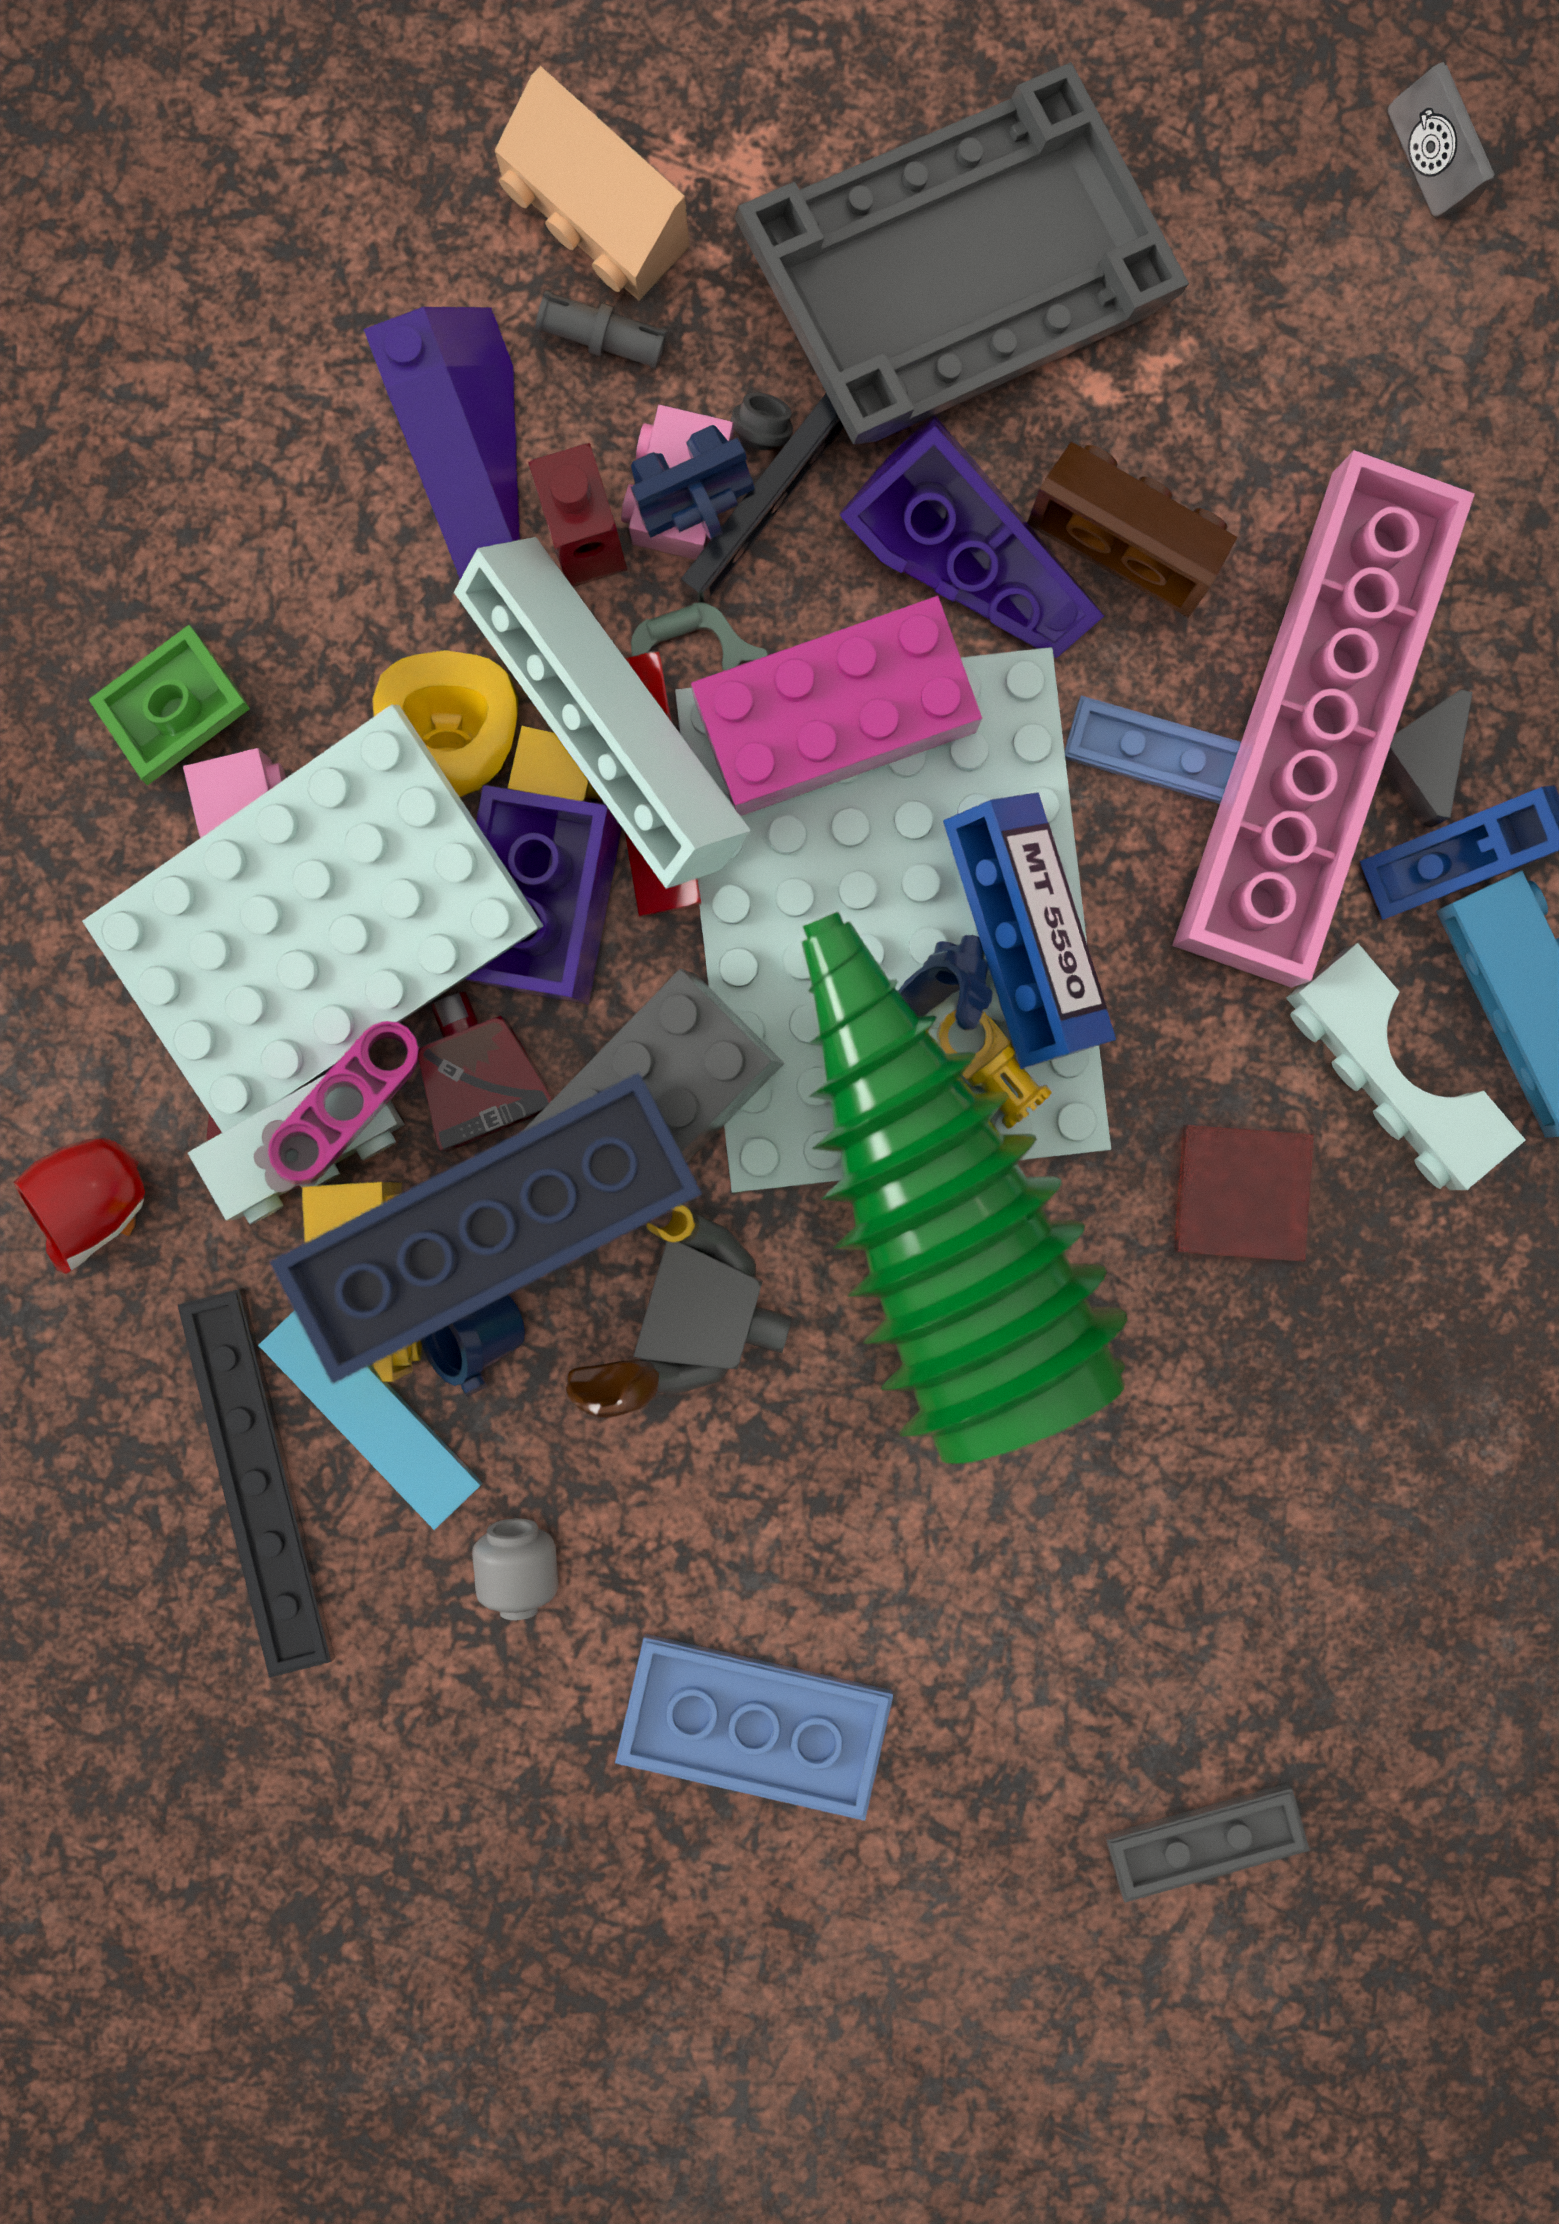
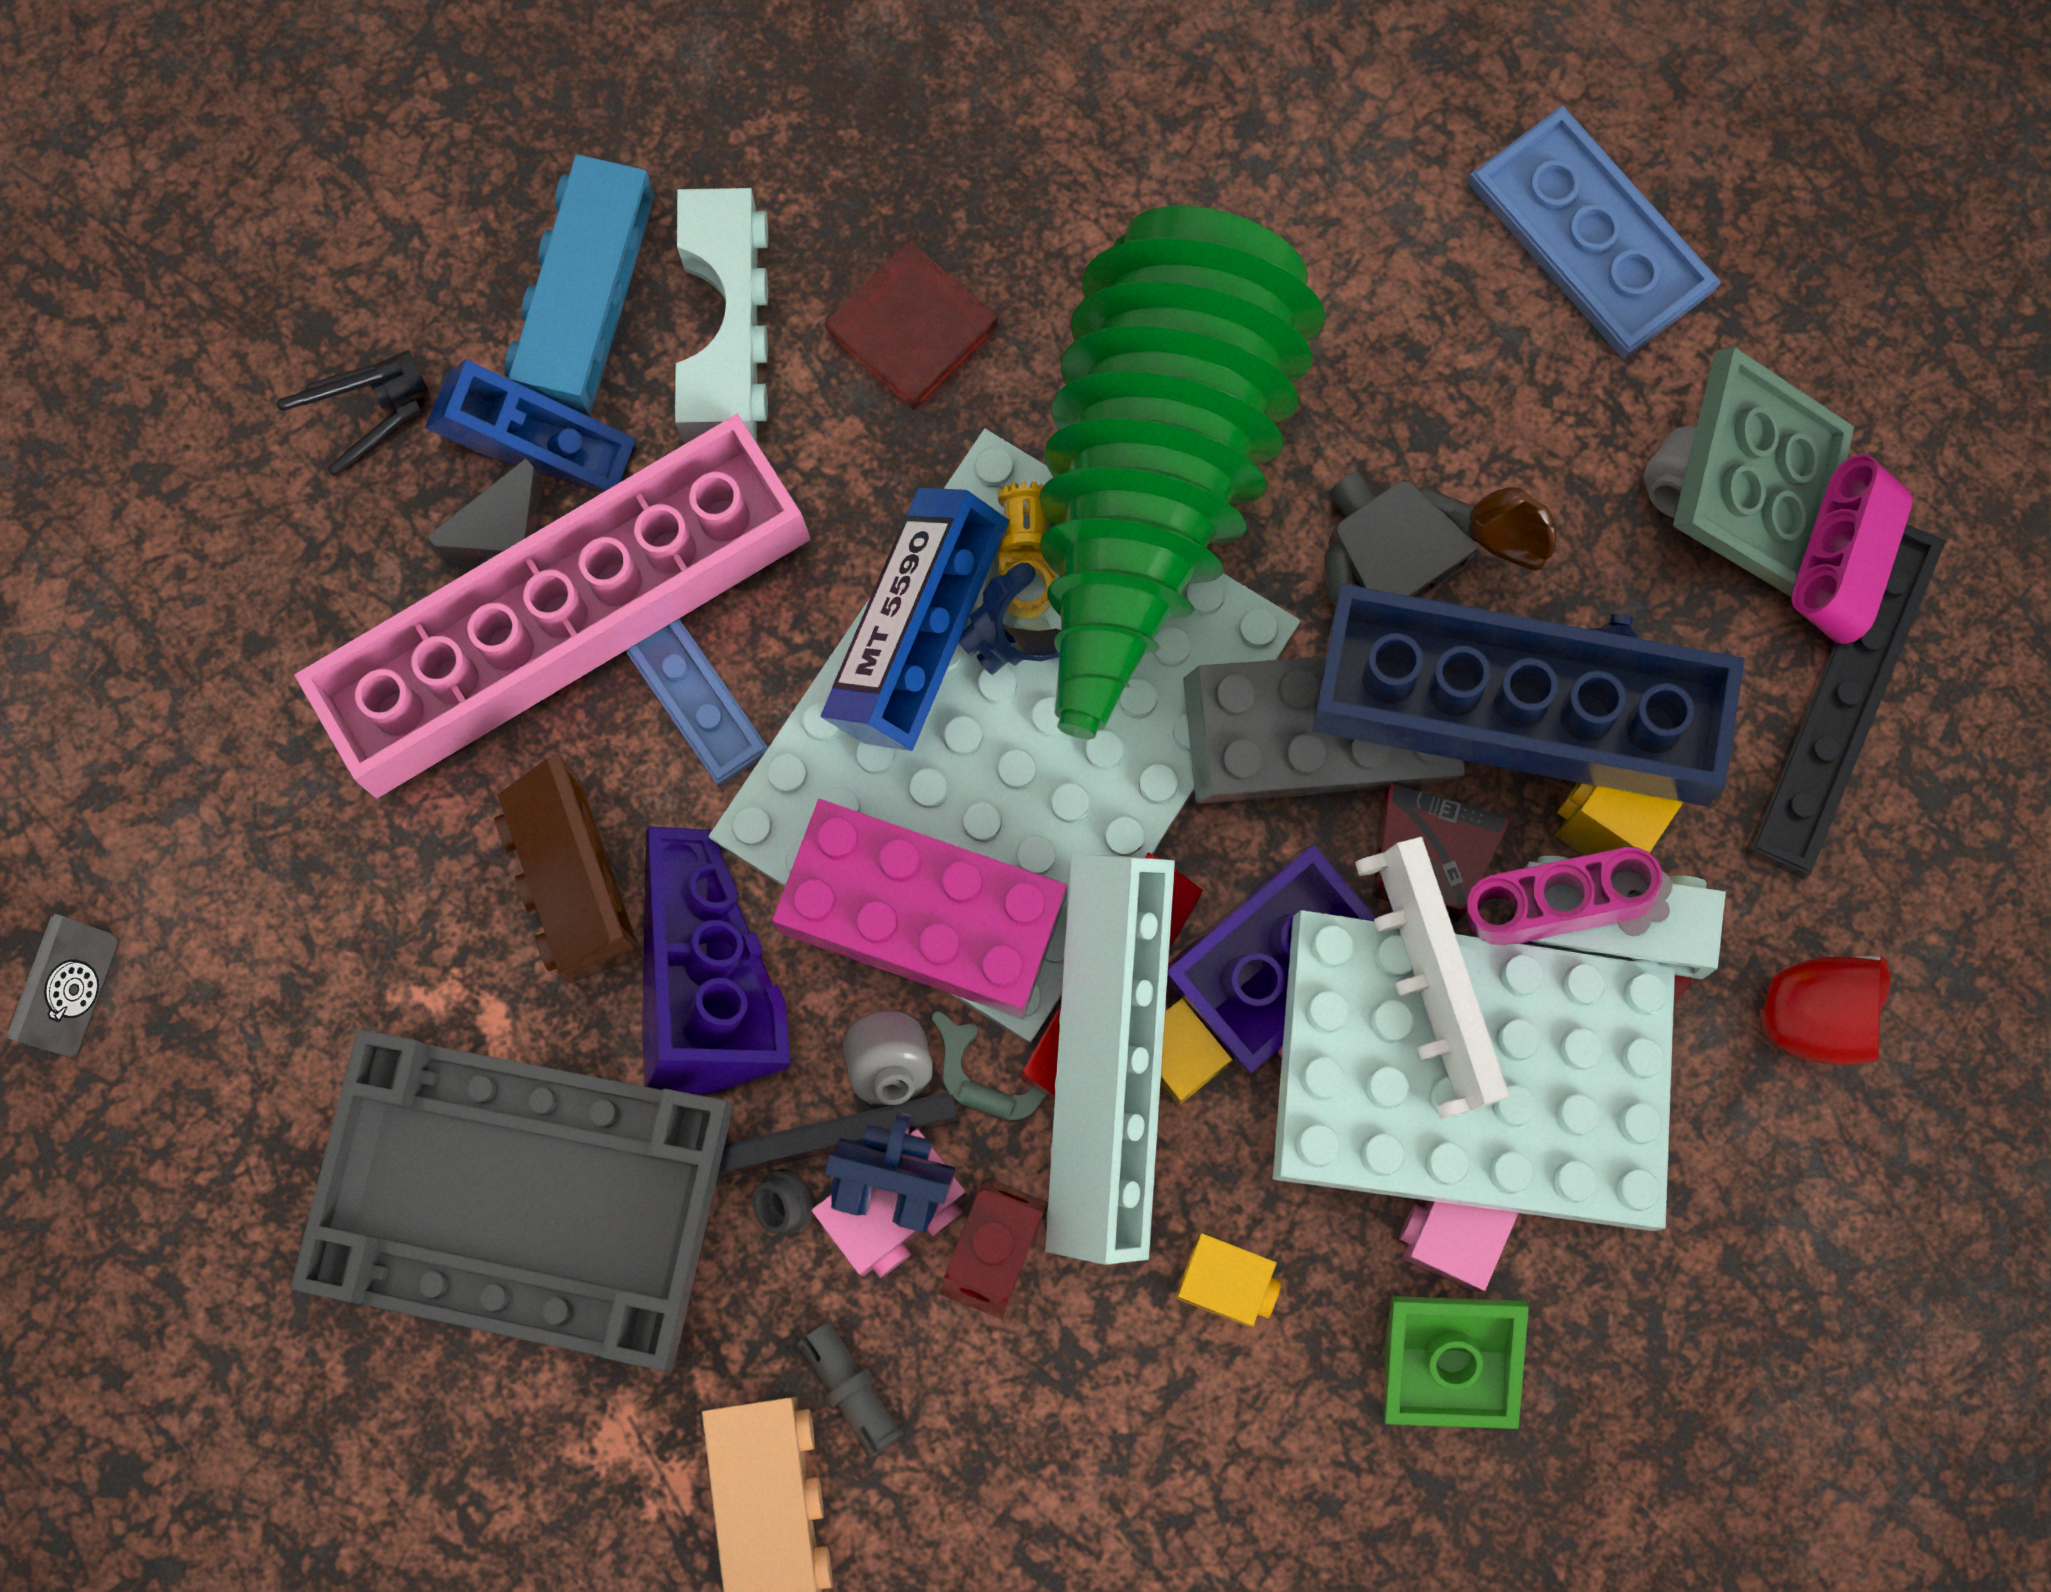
camera: 140 degrees left, 10 degrees down
medium azure tile [258,1311,483,1530] -> none
dark purple wedge [363,307,521,580] -> none
yellow hat [372,650,518,797] -> none
none -> light grey head [843,1010,933,1107]
none -> yellow brick [1175,1233,1282,1327]
none -> white hinge [1355,836,1510,1120]
none -> sand green plate [1673,347,1854,597]
none -> dark pink beam [1791,454,1913,644]

